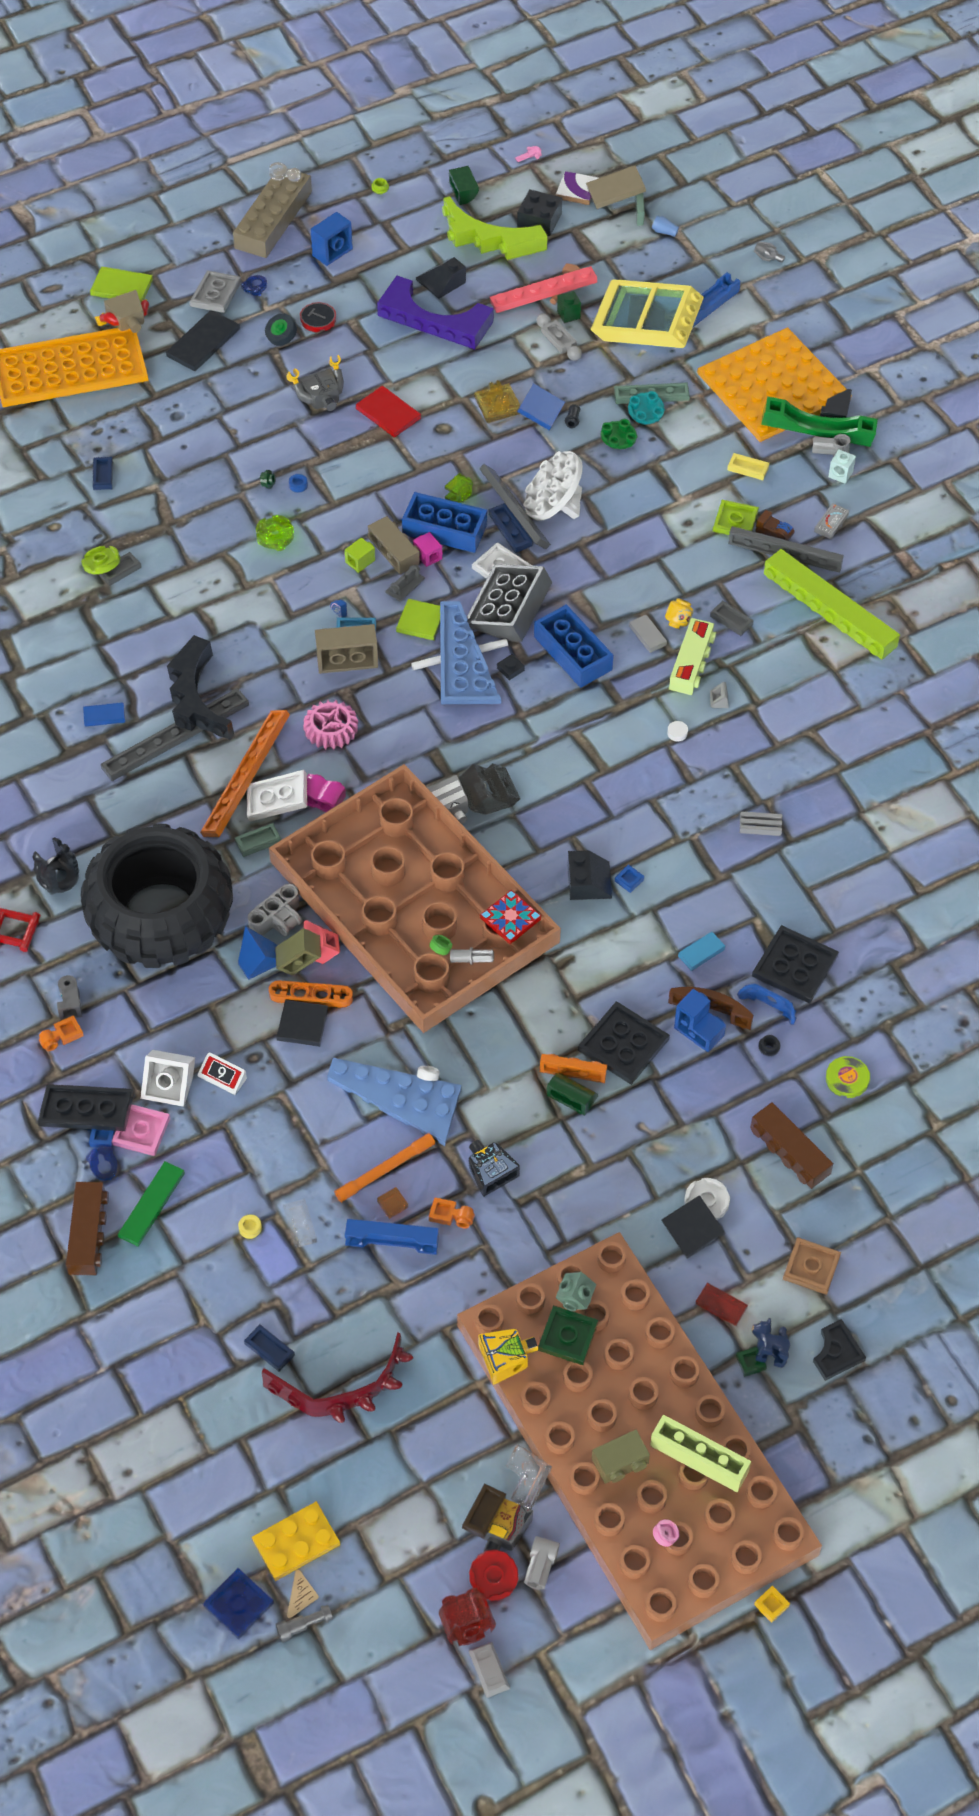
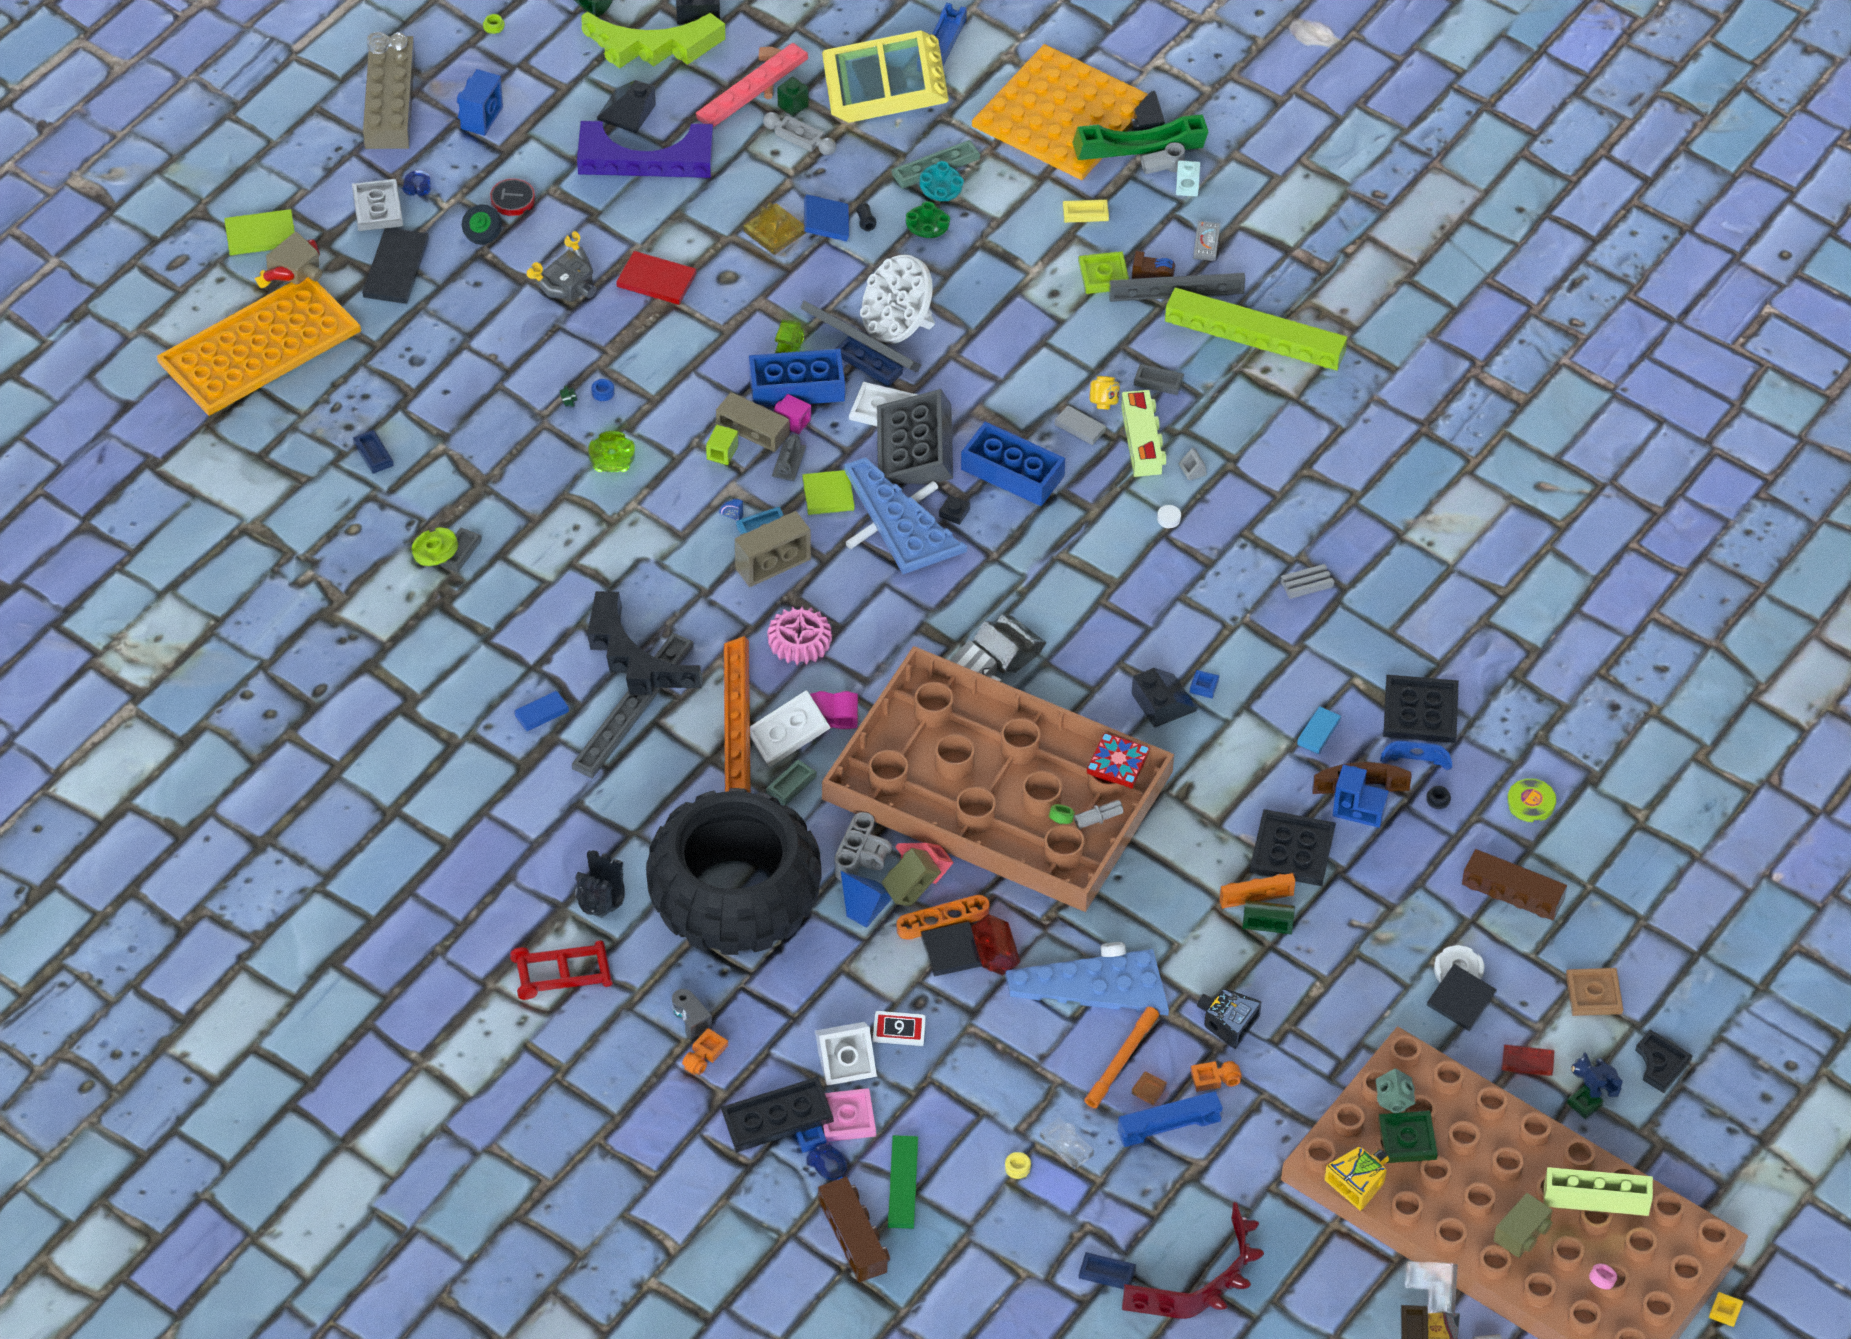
camera: 25 degrees left, 5 degrees down
none -> clear red brick [971,914,1020,976]

